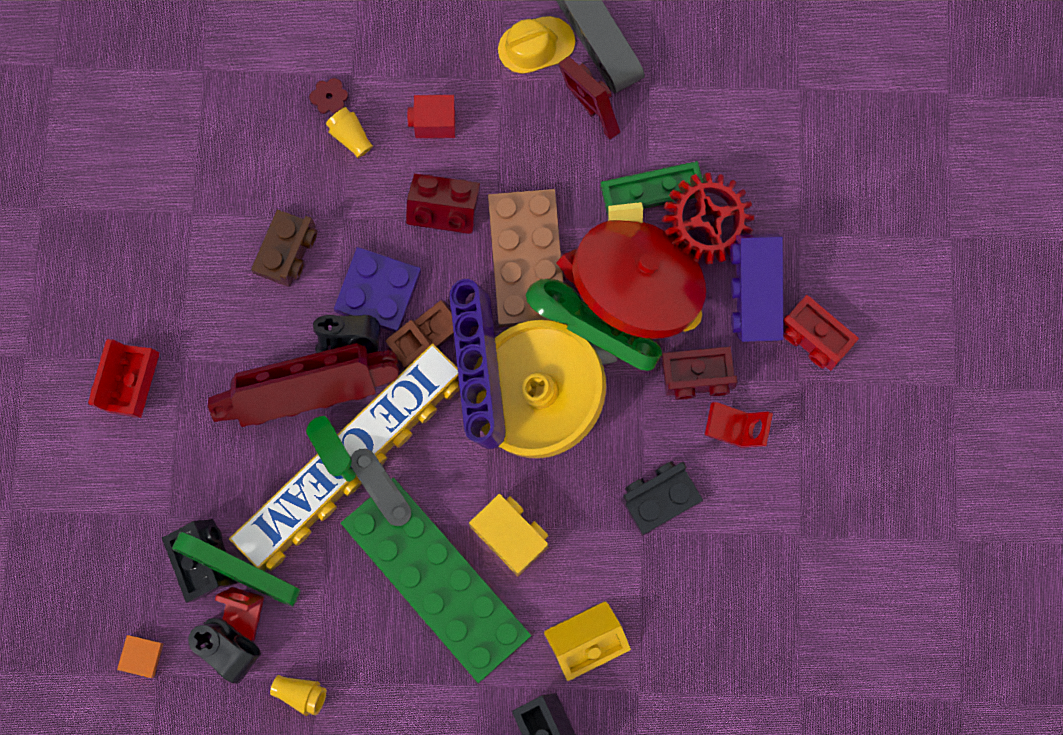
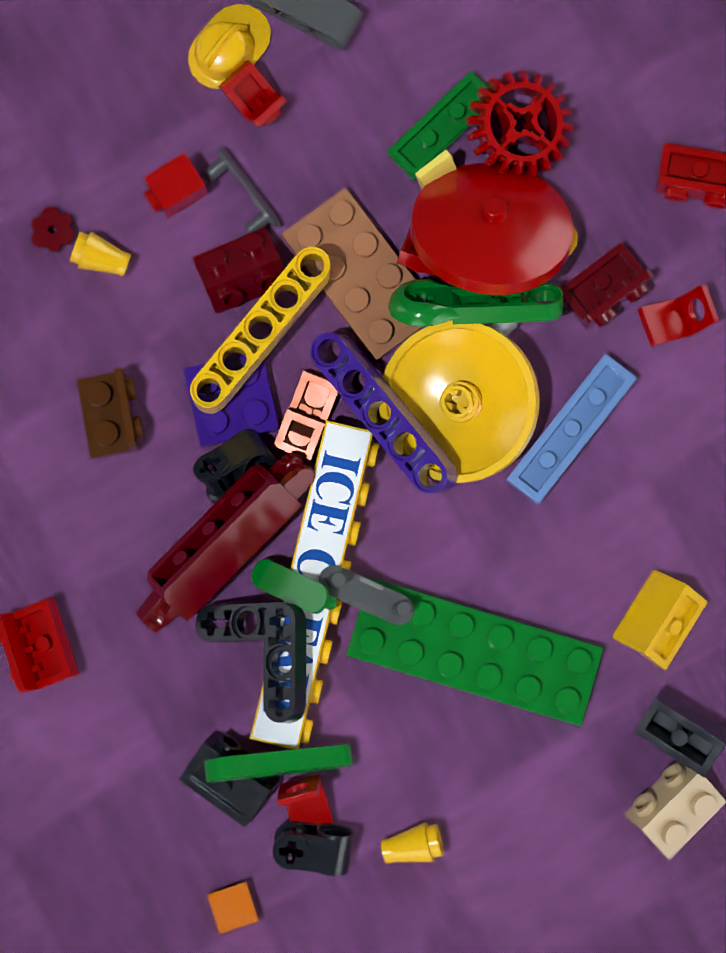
camera: 30 degrees left, 5 degrees up
yellow brick [469,493,549,577] -> none
dark red wing [558,56,621,140] -> none
black bracket [621,461,703,536] -> none
dark purple brick [730,234,783,342] -> none
none -> yellow beam [190,247,331,414]
none -> black beam [195,602,306,724]
none -> dark grey piece [204,146,280,233]
none -> red bracket [218,61,287,127]
none -> medium blue plate [506,353,637,506]

